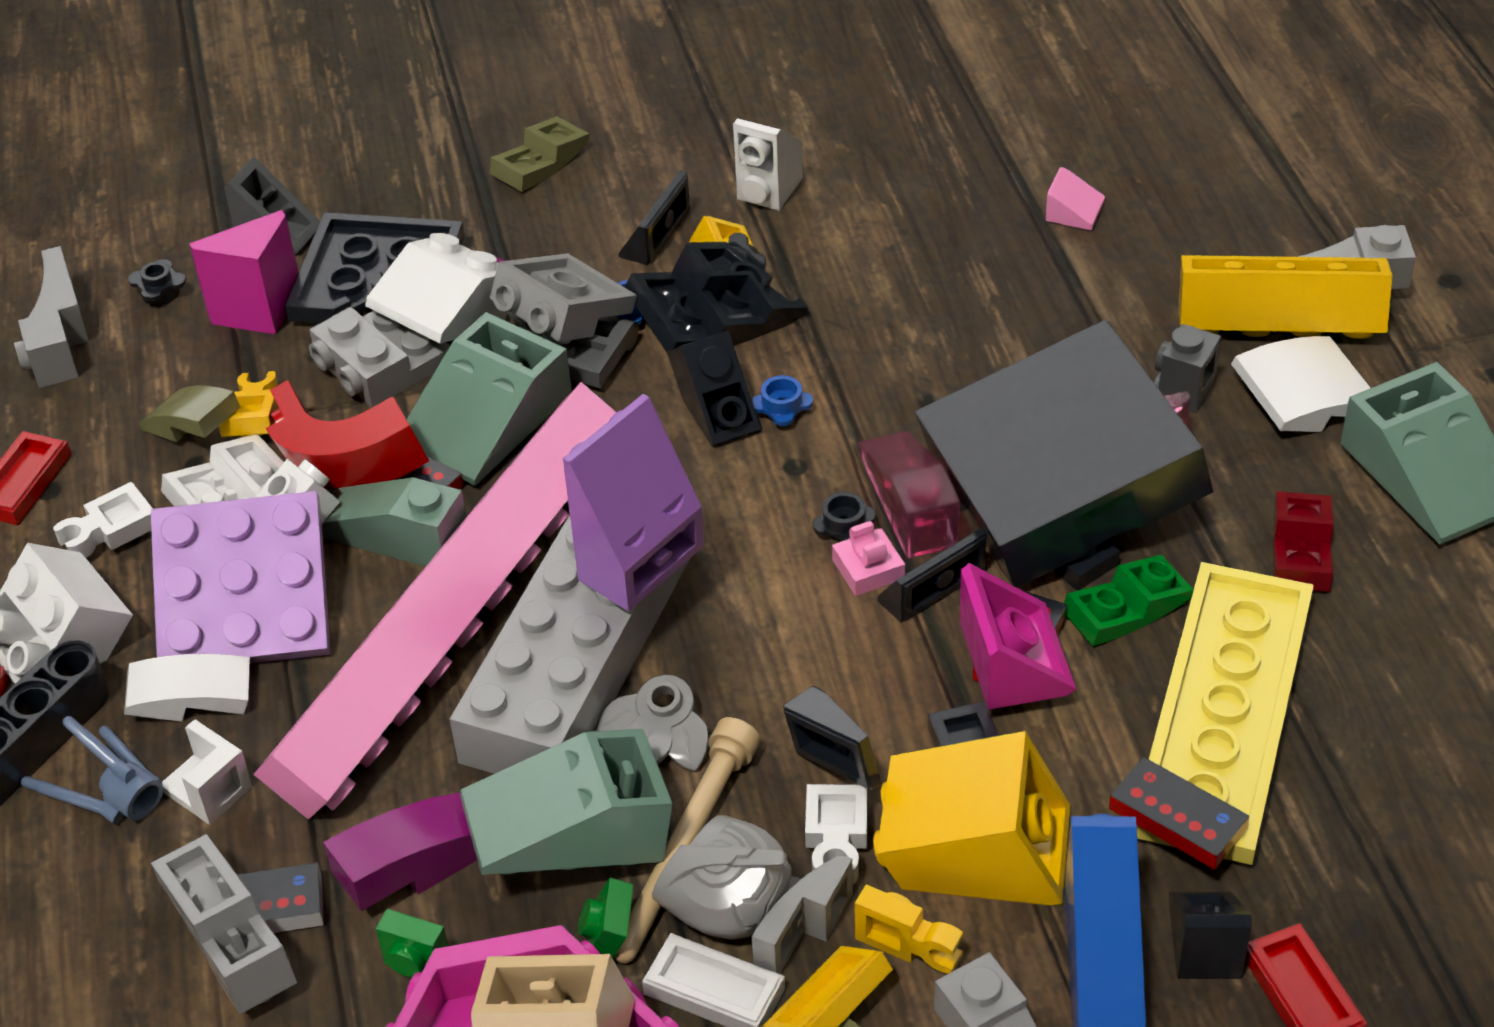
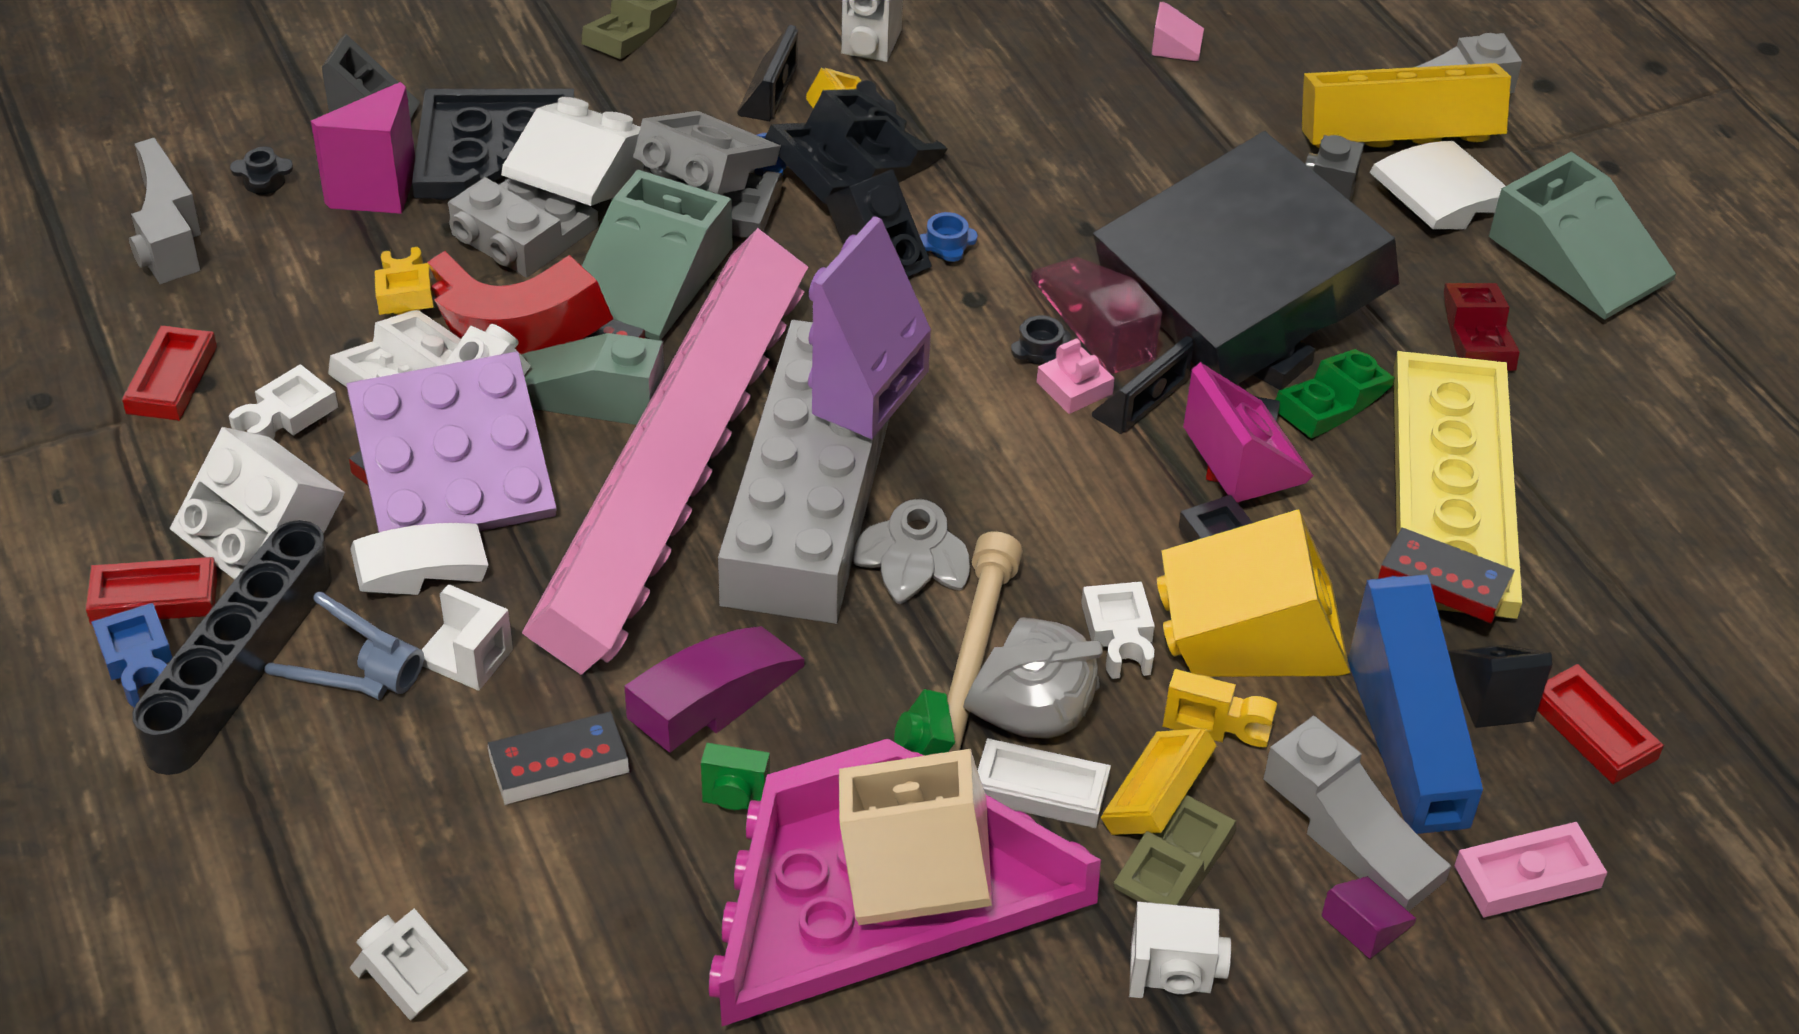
camera: 15 degrees left, 0 degrees up
olive slope [139,385,240,442] -> none
light grey slope [151,834,297,1014] -> none
sand green slope [460,729,672,875] -> none
light grey slope [752,855,853,974] -> none
black slope [783,686,882,791] -> none

